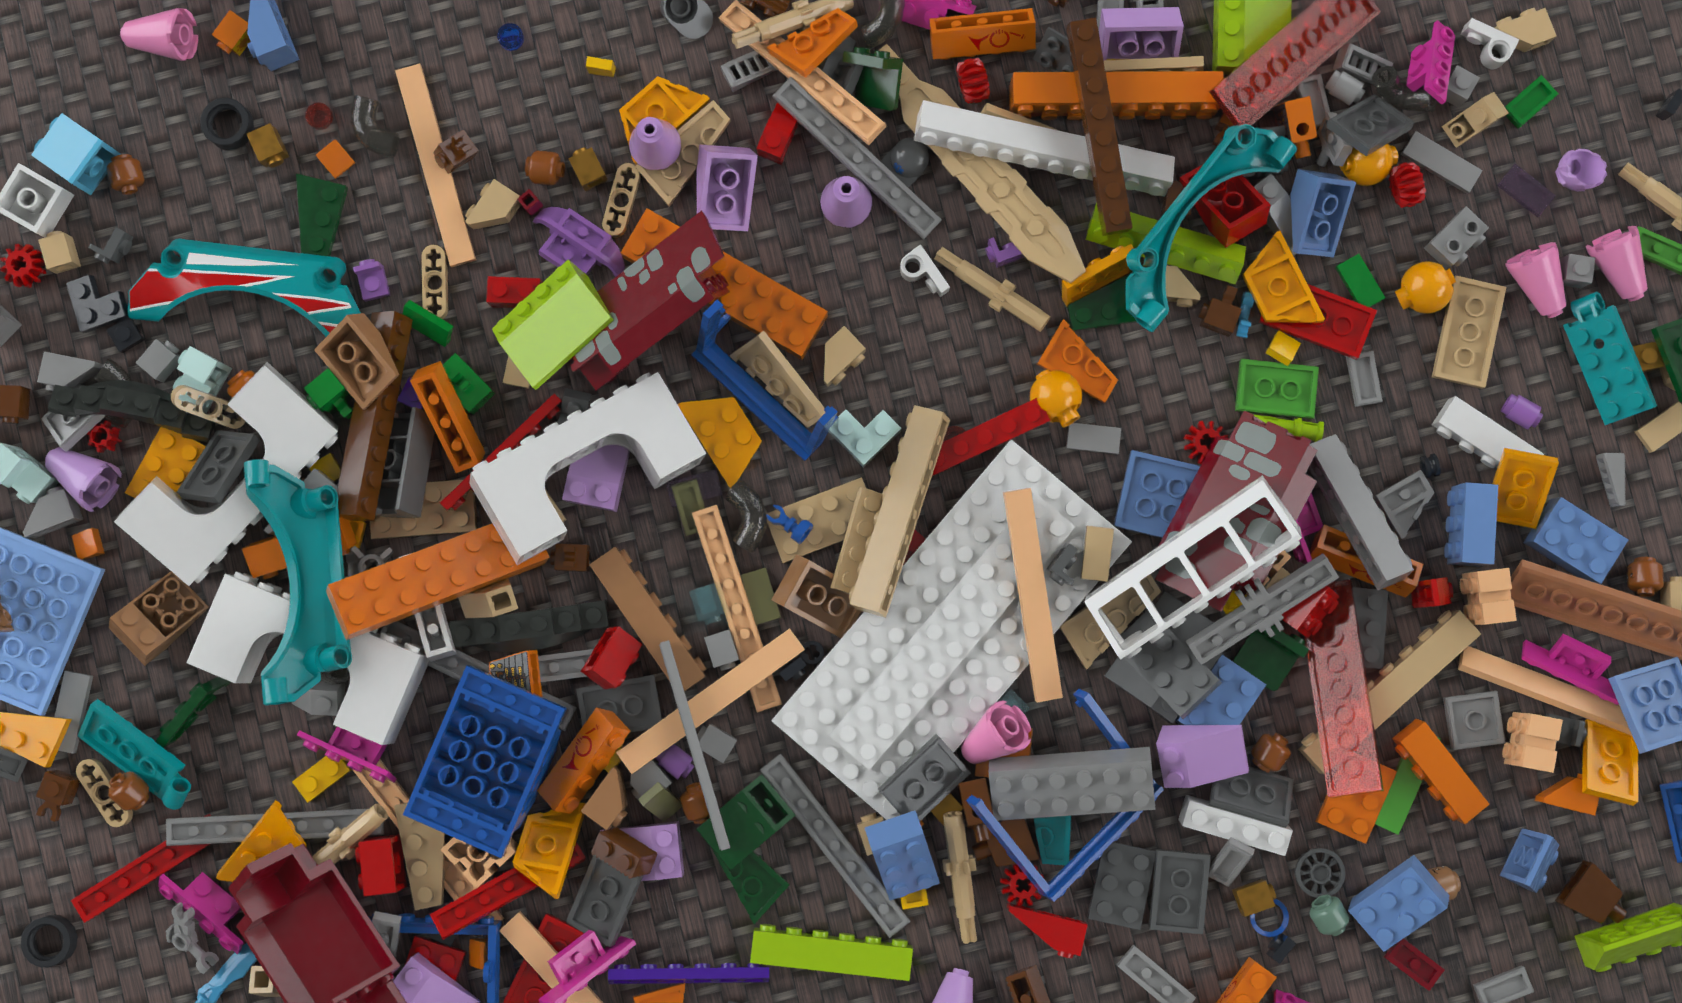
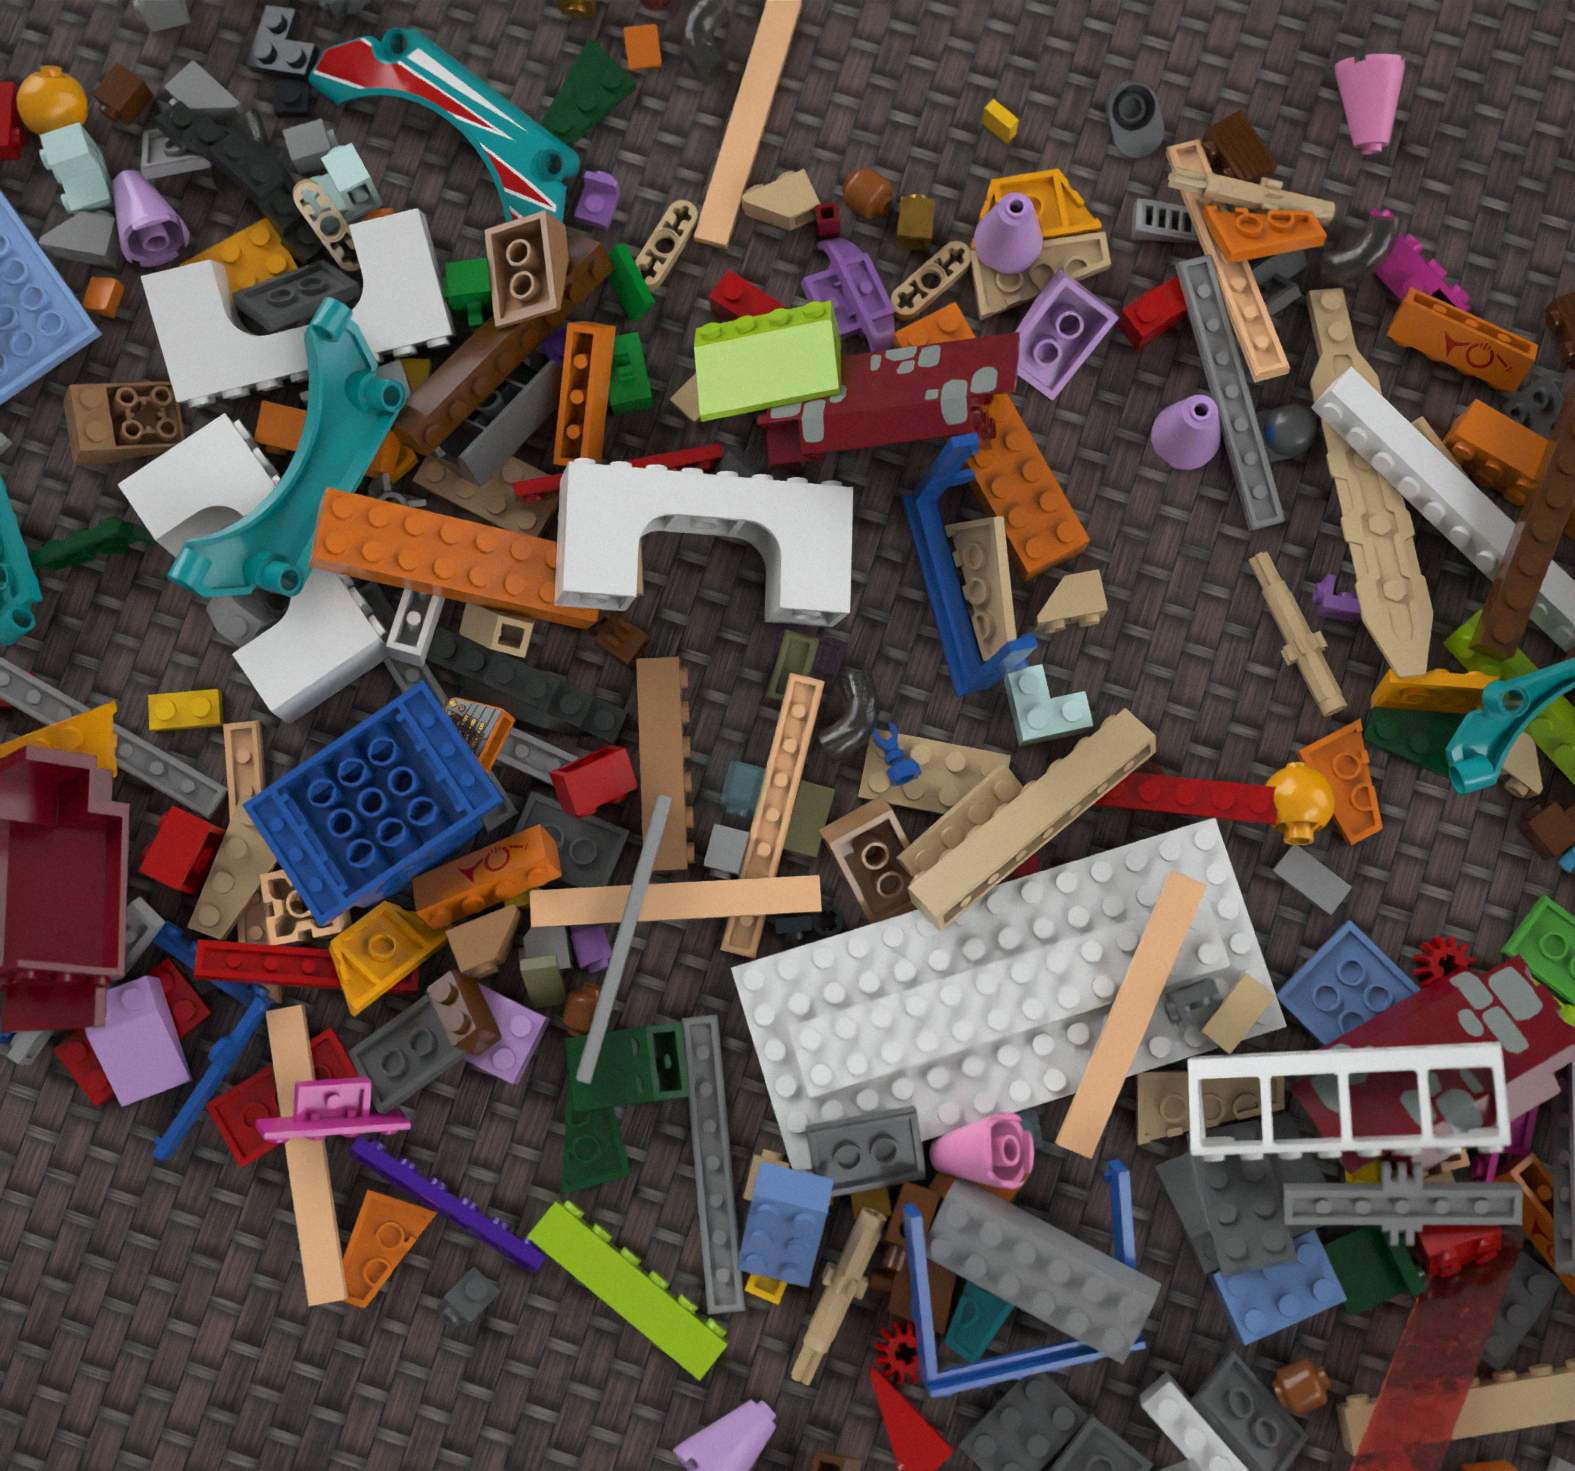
camera: 35 degrees right, 5 degrees down
red gear [87,420,122,453] -> none
dark pink bracket [297,726,397,783] -> none
tan piece [312,804,388,865] -> none
reddish brown brick [433,129,479,174] -> none
orange slope [469,938,488,969] -> none
clear blue tile [497,23,524,51] -> none
lavender slope [562,445,630,512] -> none
light orange wing [677,397,762,490] -> none
light grey brick [697,723,738,763] -> none
dark green bracket [842,47,903,111] -> none
white plate [900,244,950,297] -> none
red gear [956,58,990,104] -> none
lavender slope [1156,725,1249,788] -> none

